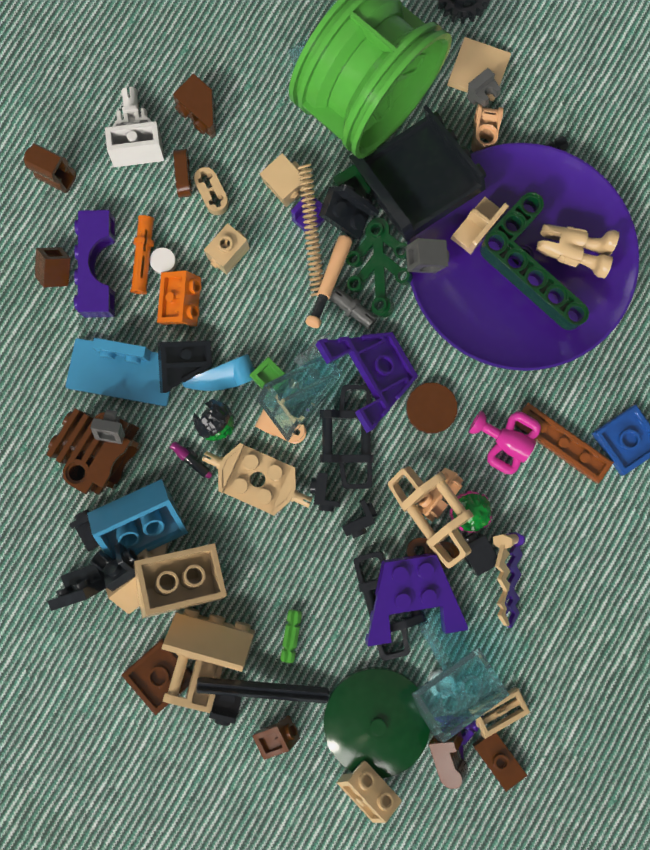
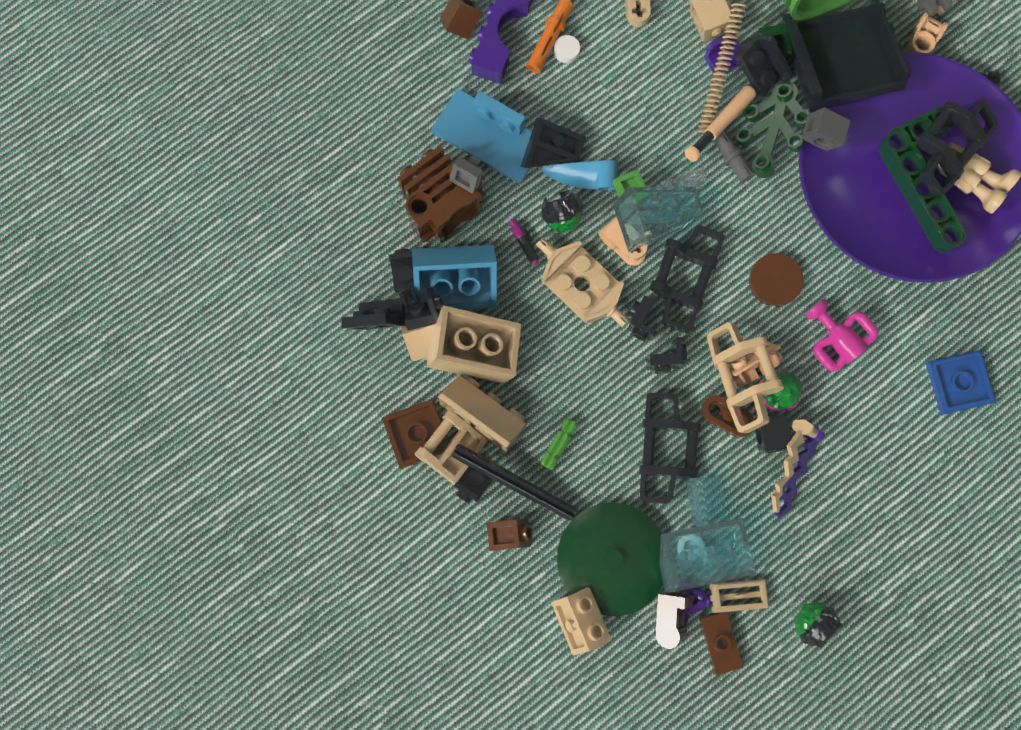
camera: 20 degrees right, 5 degrees down
orange bracket [157,271,202,327] -> none
tan head [204,223,250,275] -> none
dark purple wing [315,332,418,433] -> none
dark purple wing [365,553,468,647] -> none
tan panel [451,197,509,254] -> none
dark orange tile [515,402,614,484] -> none
none -> black piece [794,602,842,648]
none -> black bar [916,101,998,196]

